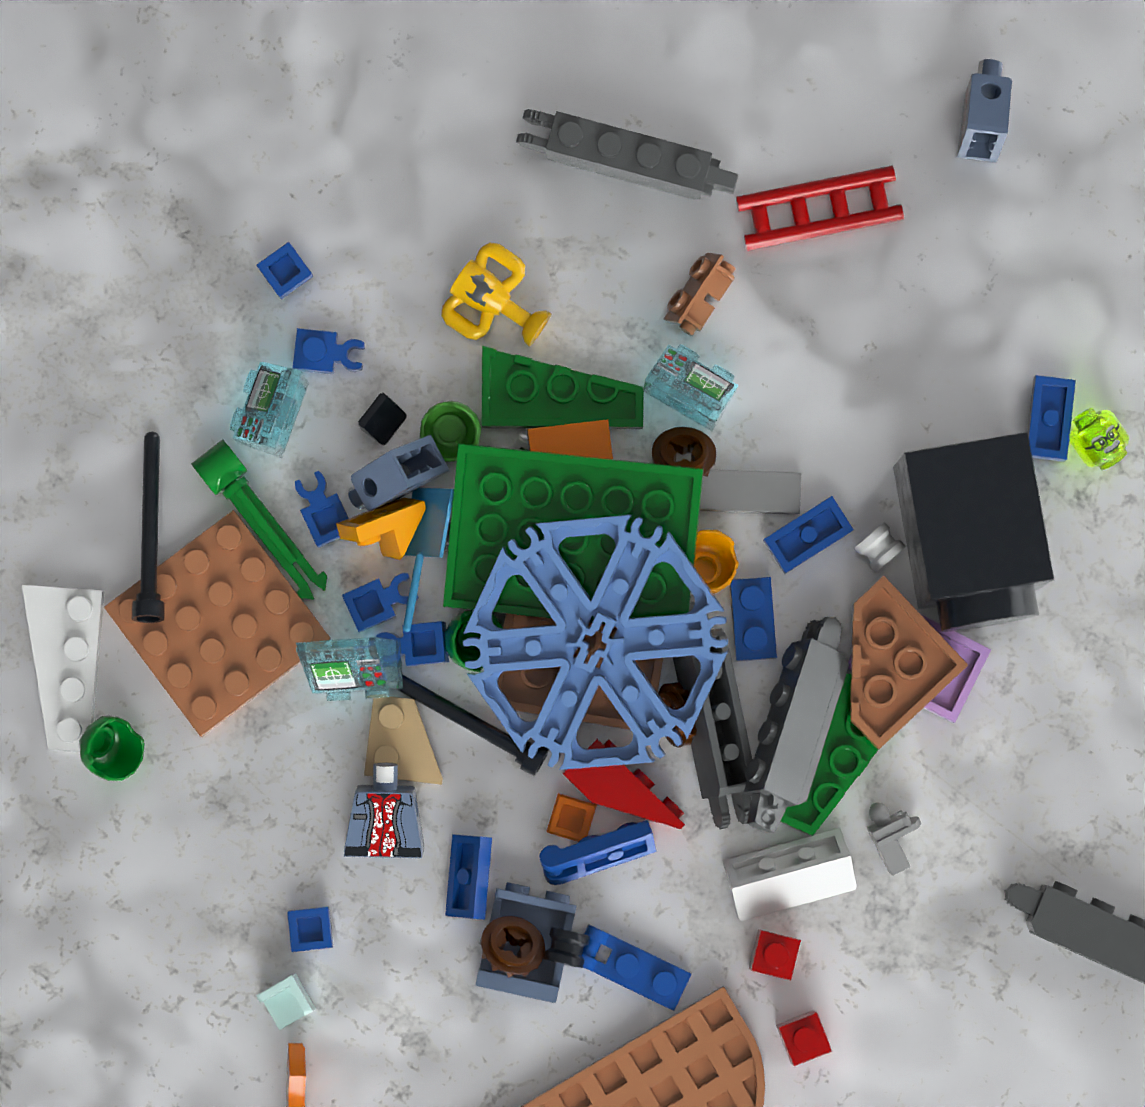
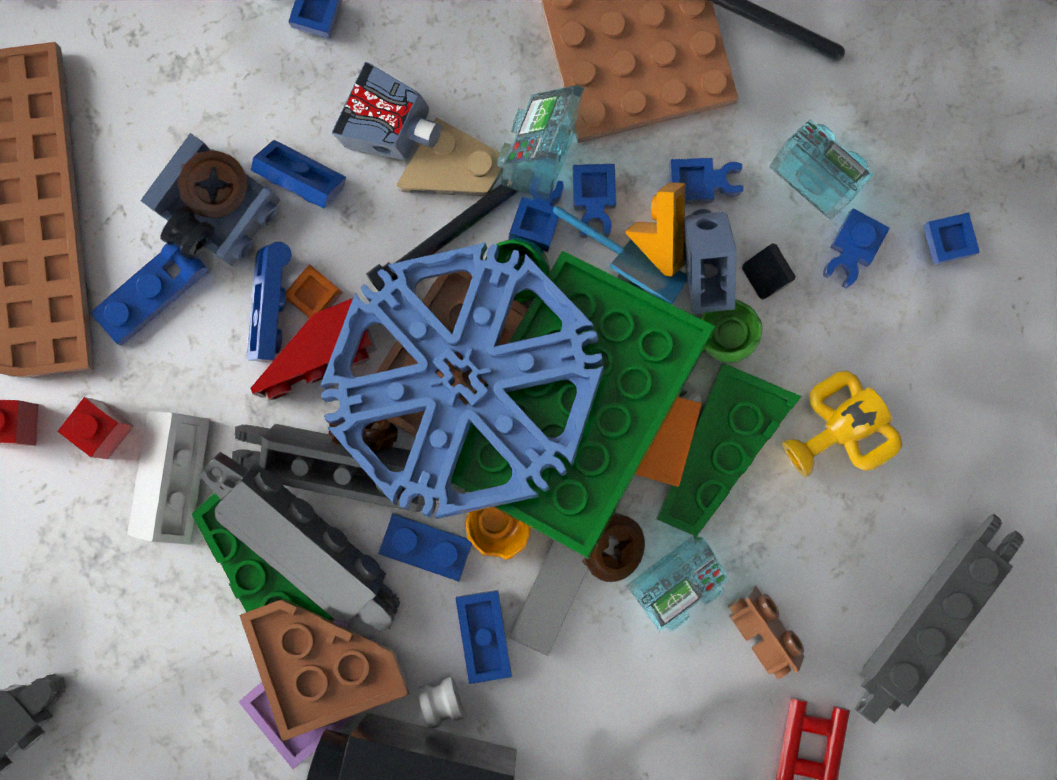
camera: 115 degrees right, 0 degrees up
green piece [191,439,327,600] -> none
light grey piece [867,803,921,876] -> none

